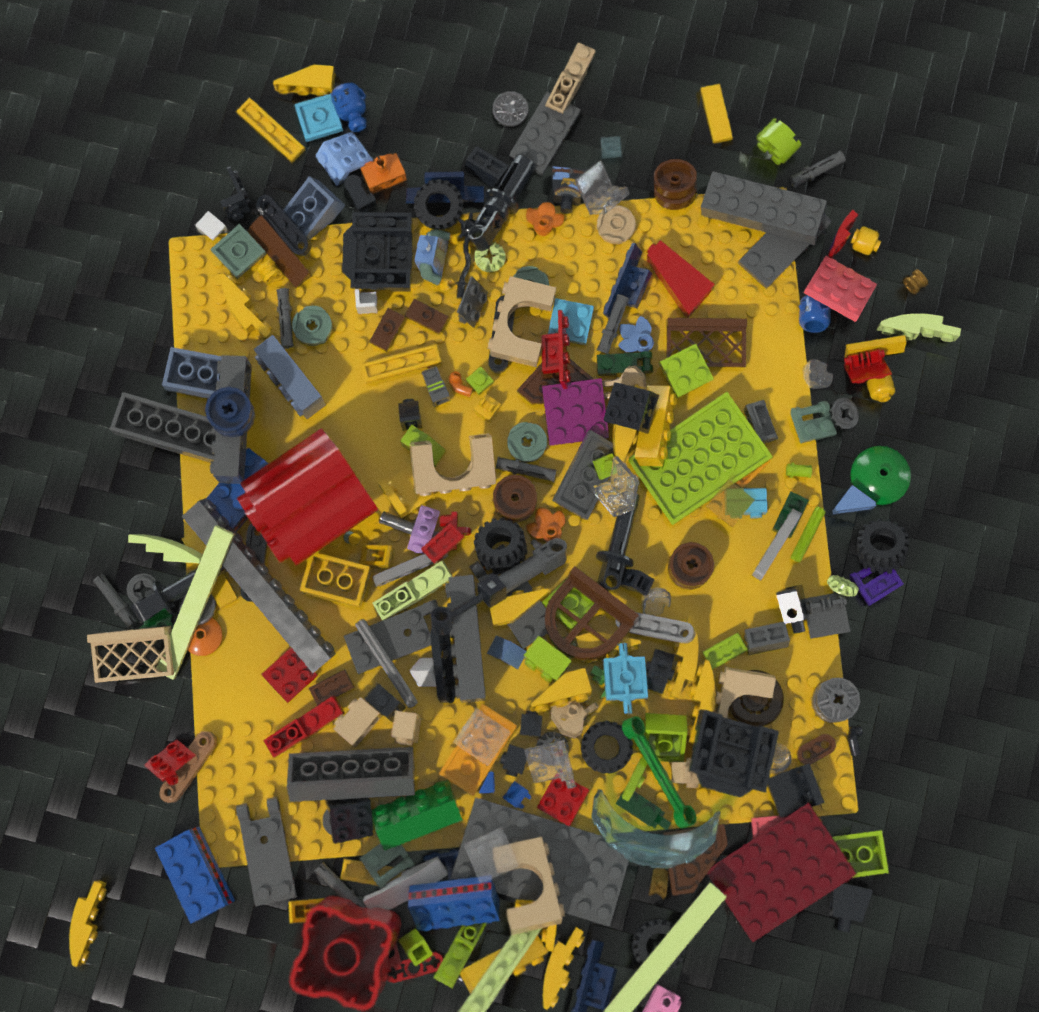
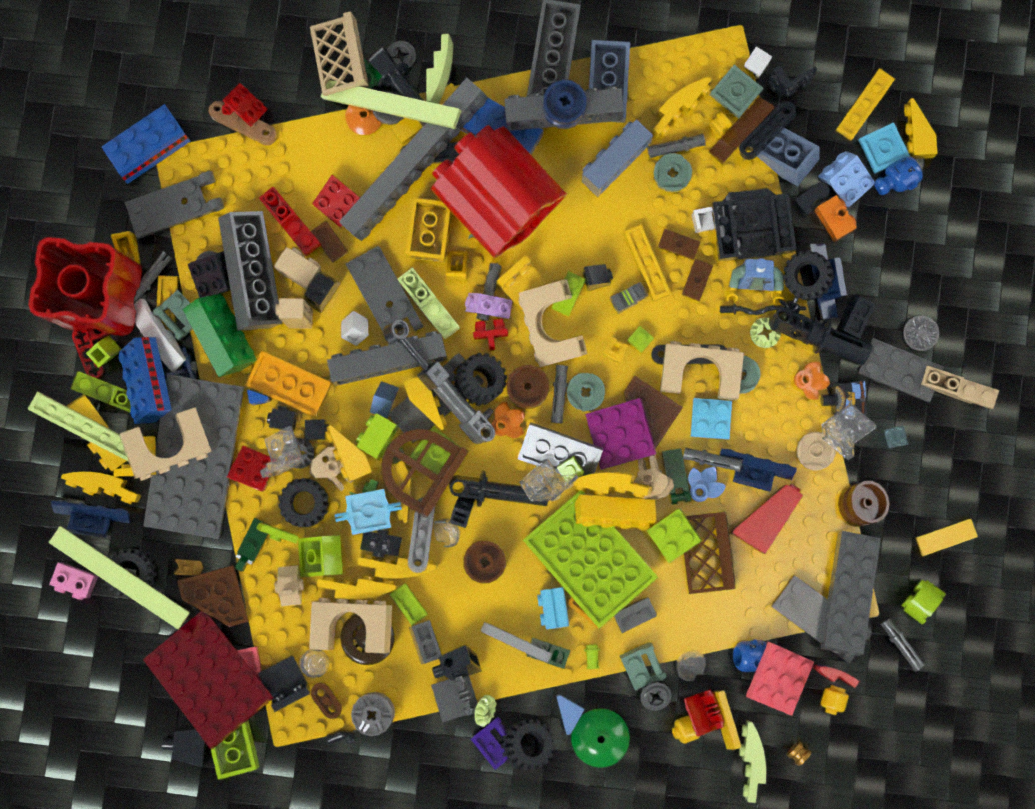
camera: 85 degrees right, 5 degrees up
yellow slope [69,880,107,967] -> none
dark grey pin [93,574,139,629] -> none
light grey axle [355,619,418,708] -> none
light grey beam [372,554,449,587] -> none
red plate [421,522,465,564] -> none
black beam [430,628,456,703] -> none
orange arm [449,371,473,397] -> none
clear bracket [453,708,510,766] -> none
dark grey hinge [457,276,488,328] -> none
clear bracket [463,827,519,884] -> none
blue tile [503,781,531,809] -> none
red bracket [541,310,571,389] -> none
clear light blue windscreen [591,789,721,868] -> none
black bracket [604,382,659,434] -> none
green piece [622,716,697,829] -> none
black slope [689,709,779,797] -> none
clear yellow piece [706,479,754,528] -> none
lime axle [791,506,825,562] -> none

